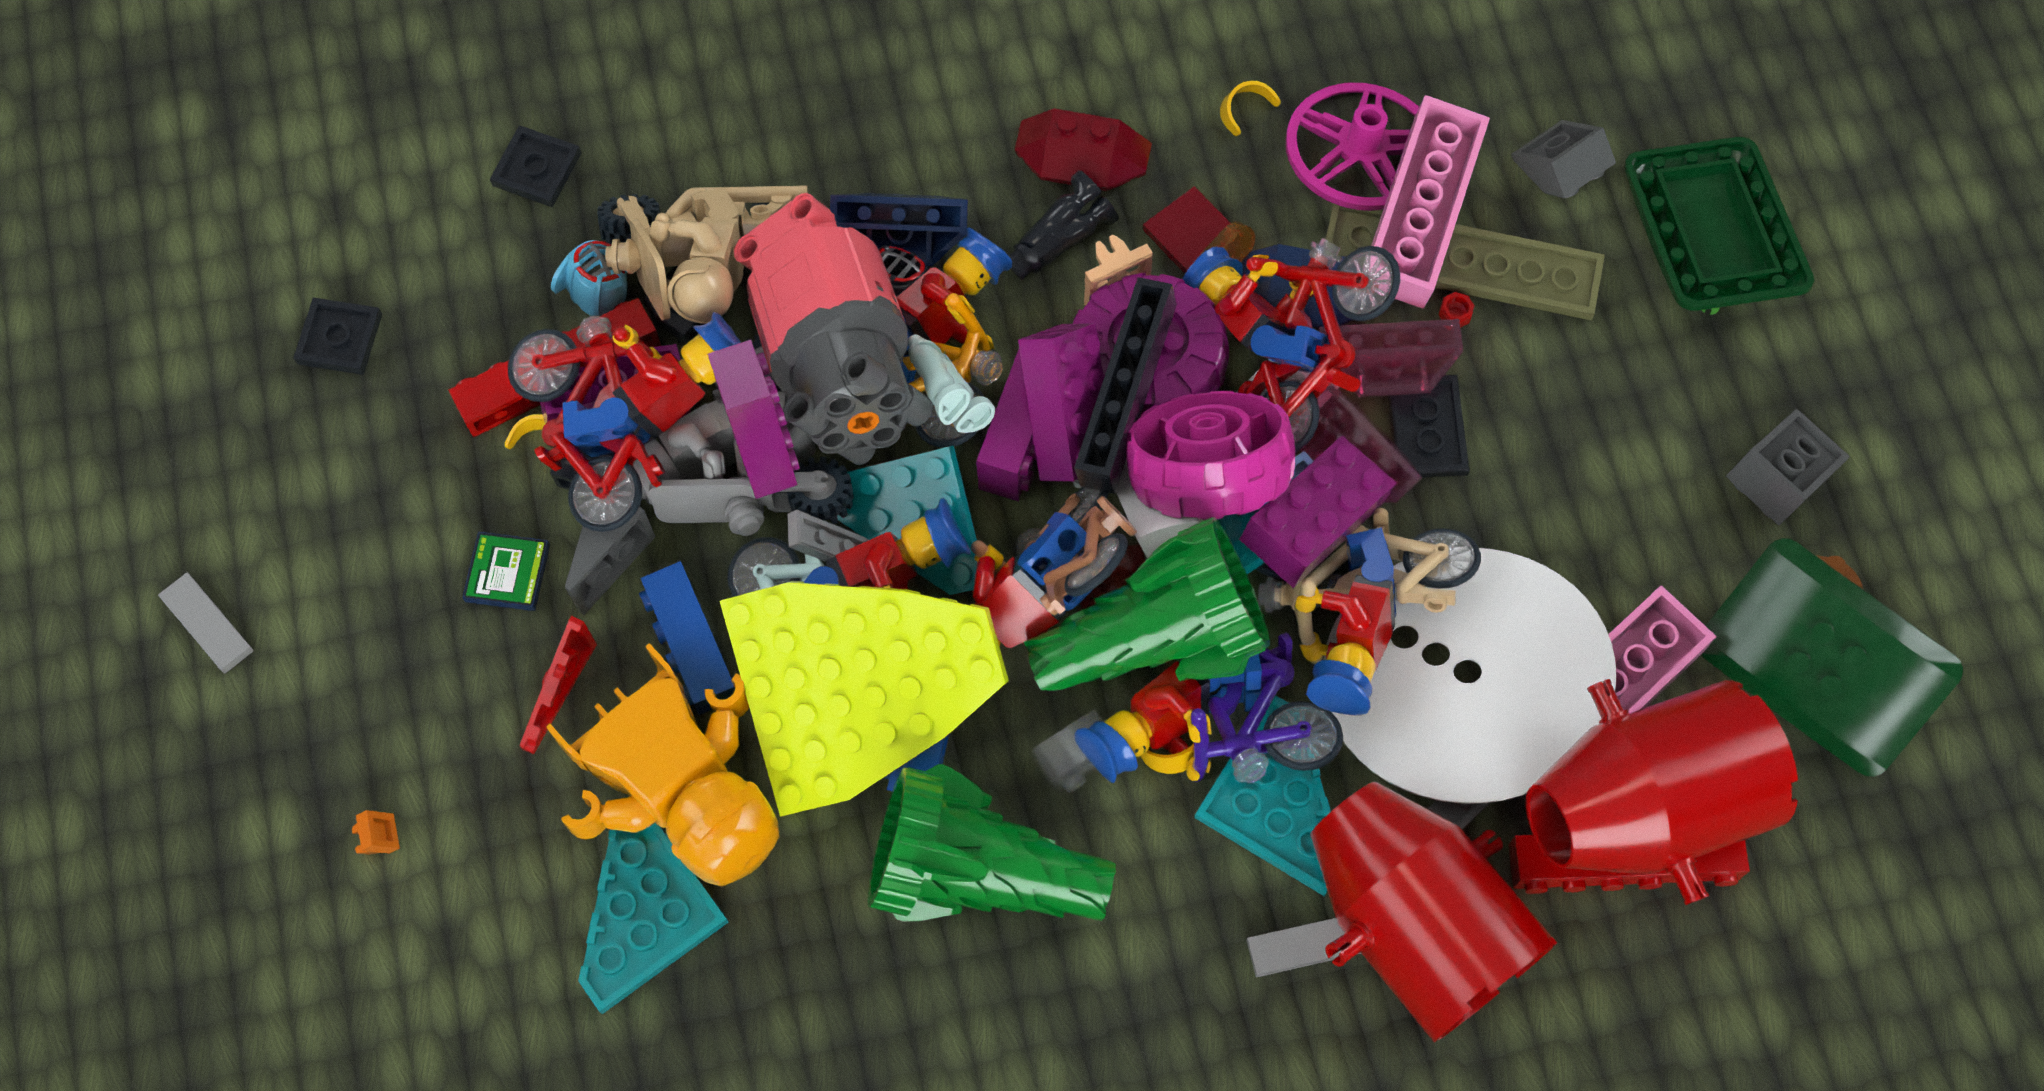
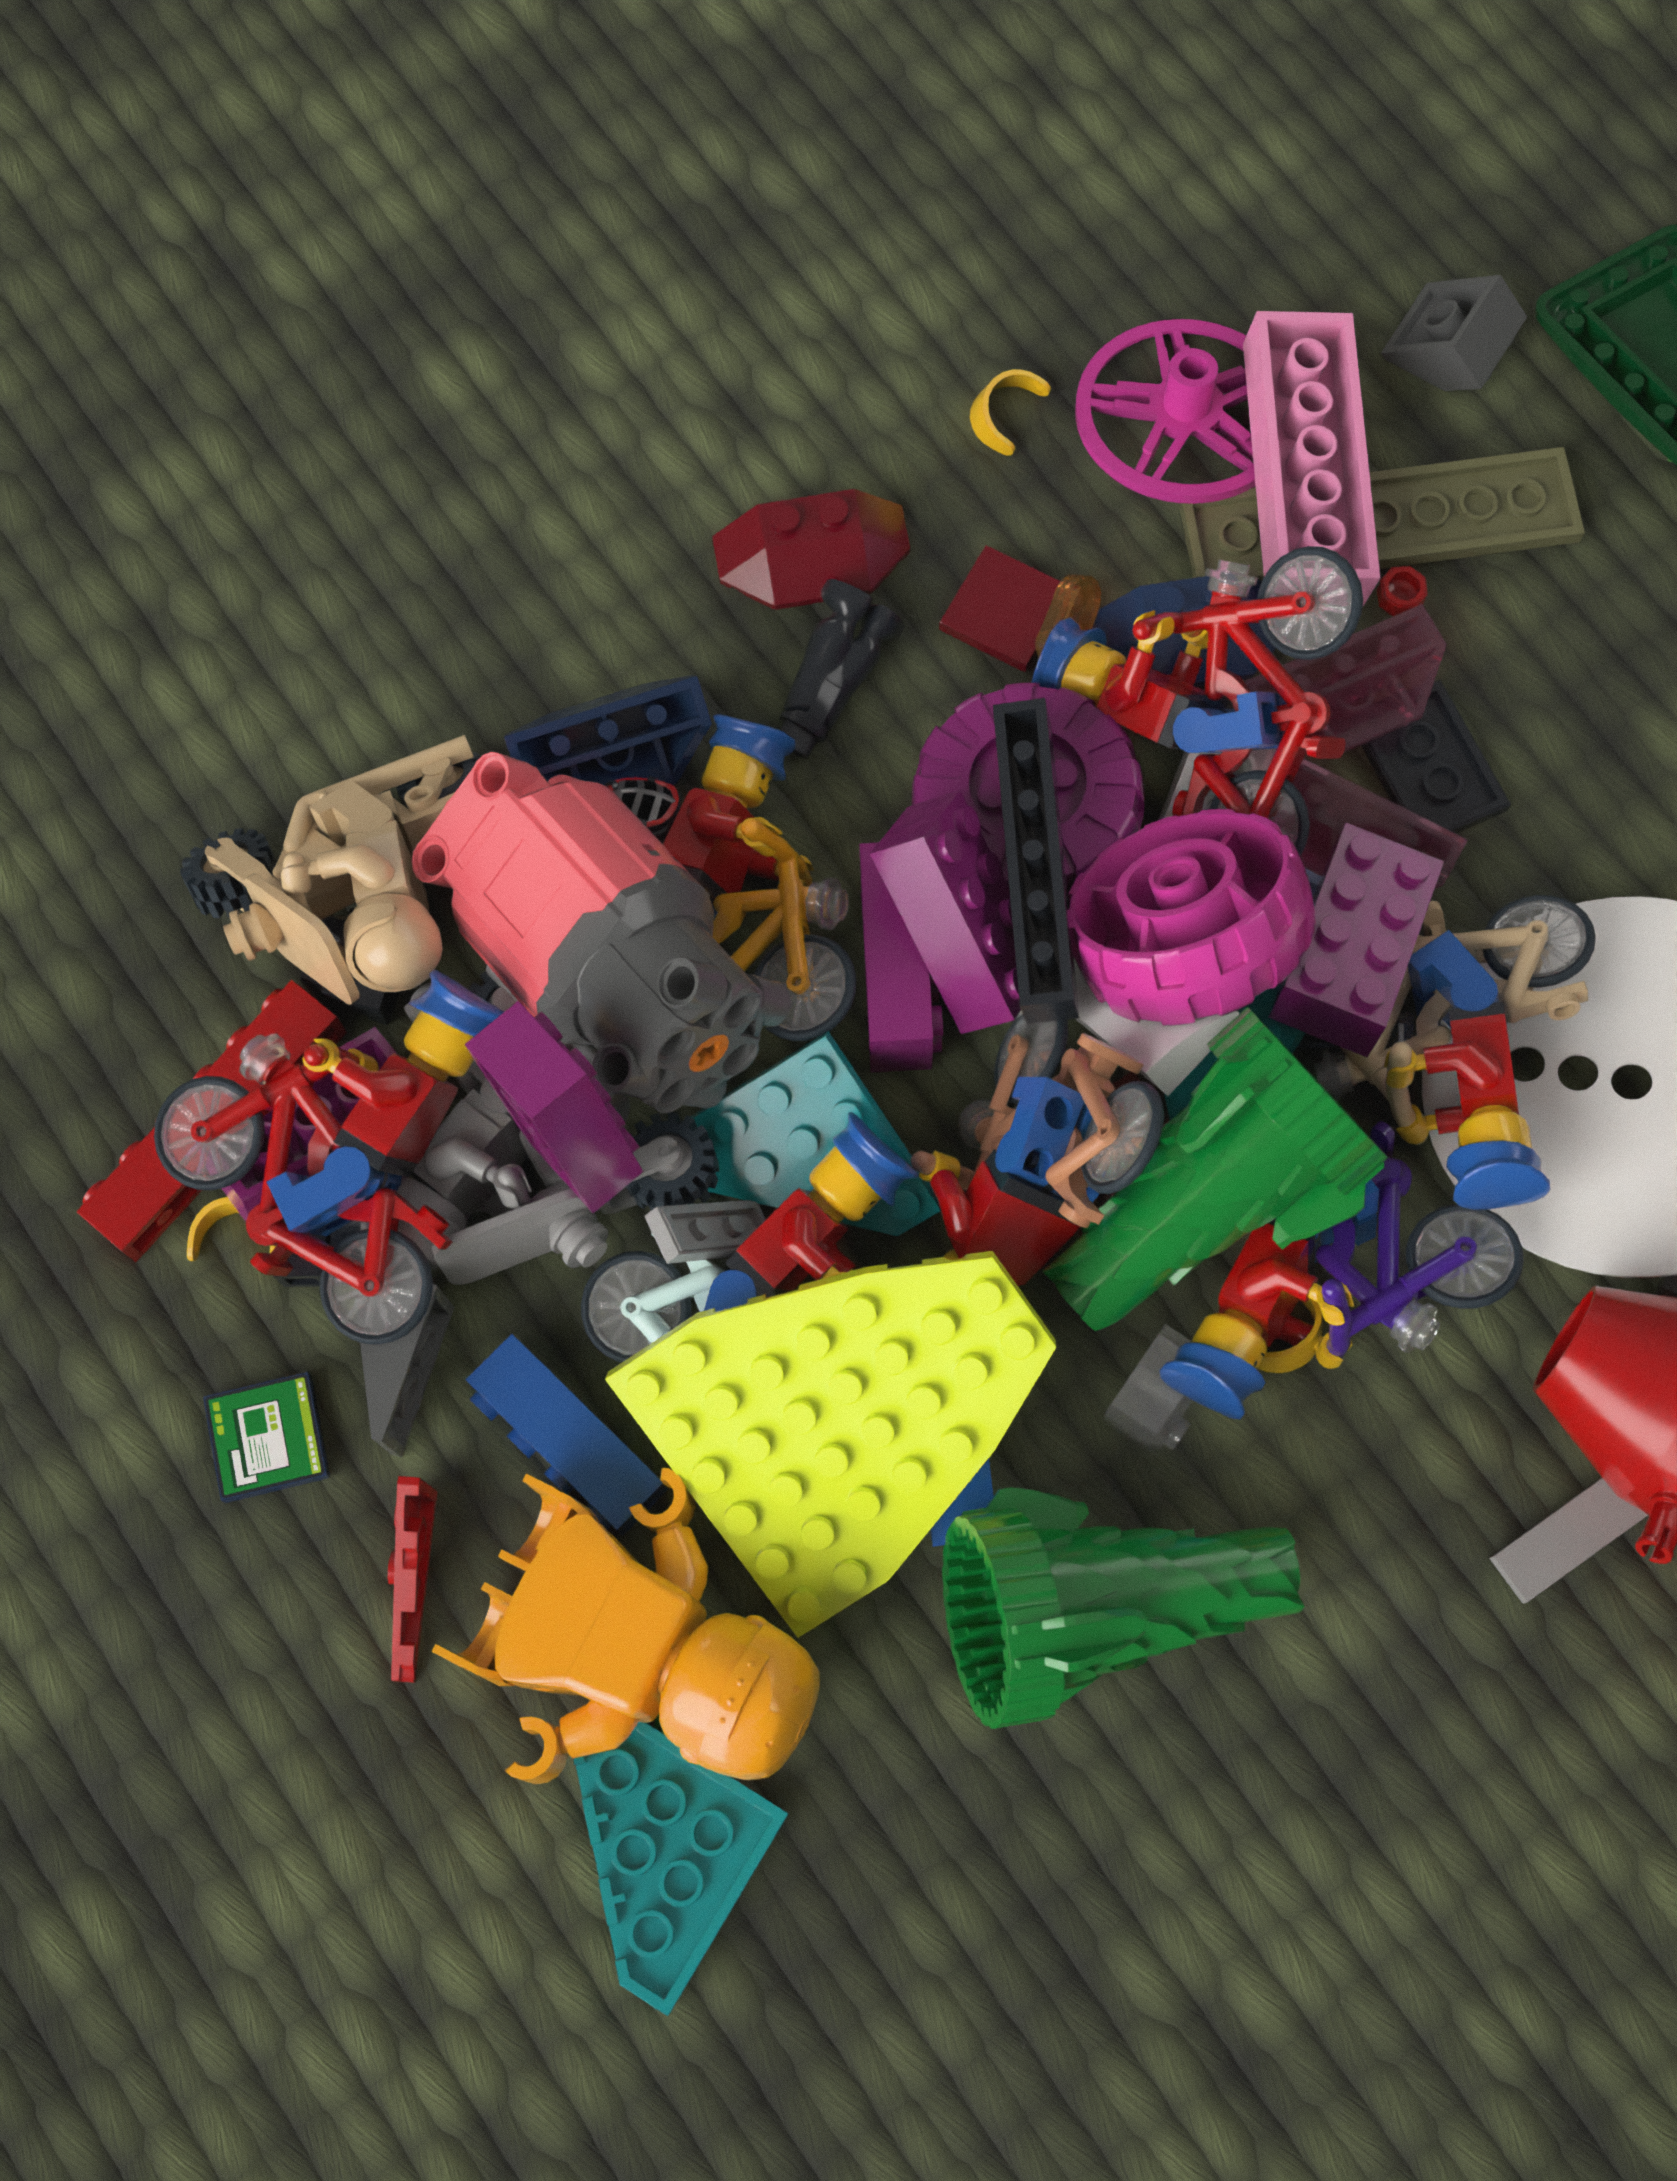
camera: 20 degrees left, 5 degrees up
orange tile [352,810,400,854] -> none
black plate [490,125,582,207] -> none
medium azure piece [551,240,628,317] -> none
light aqua piece [908,335,995,433] -> none
light nougat piece [1084,235,1153,306] -> none
teal plate [1194,696,1331,897] -> none

